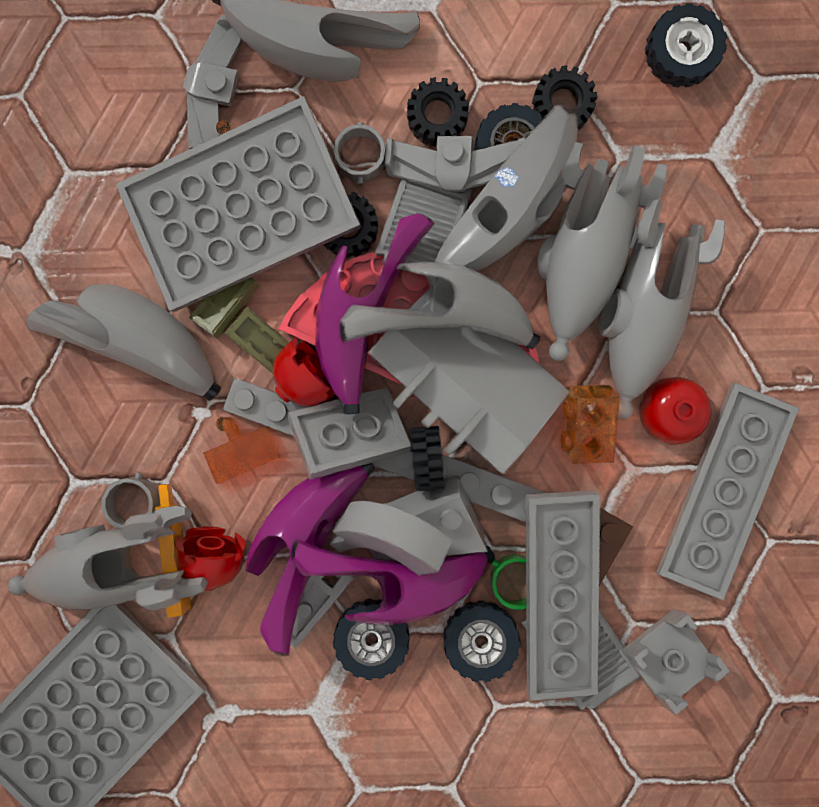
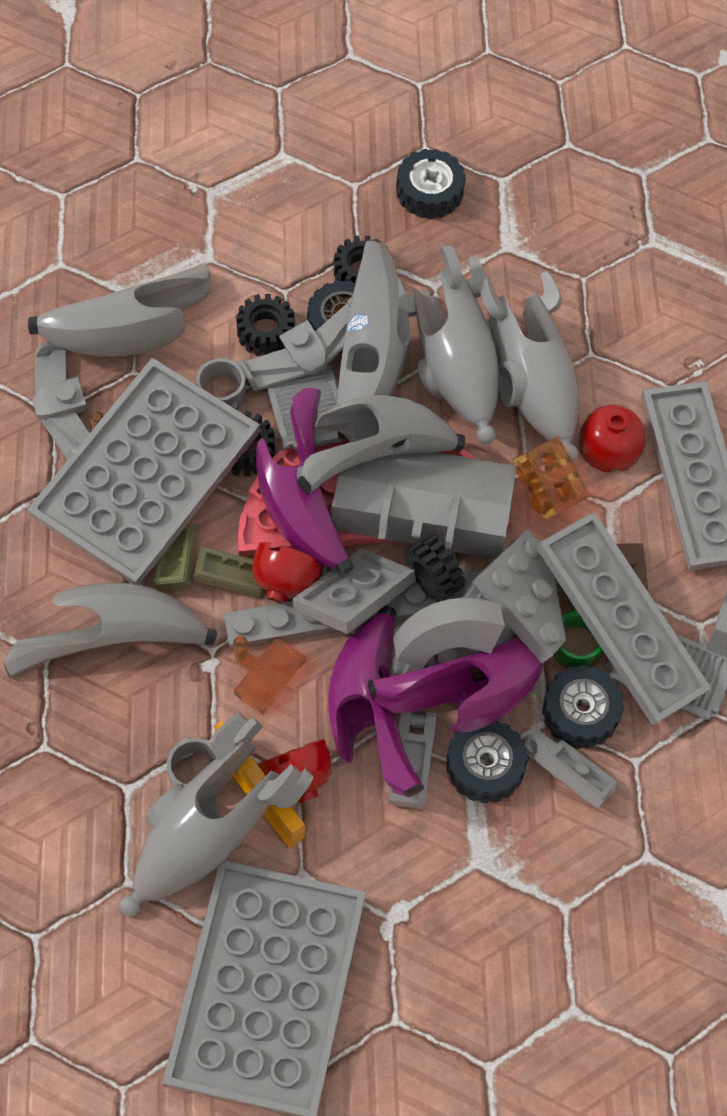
camera: 35 degrees left, 25 degrees down
none -> light grey plate [472,529,566,664]
none -> light grey hinge [524,727,619,809]

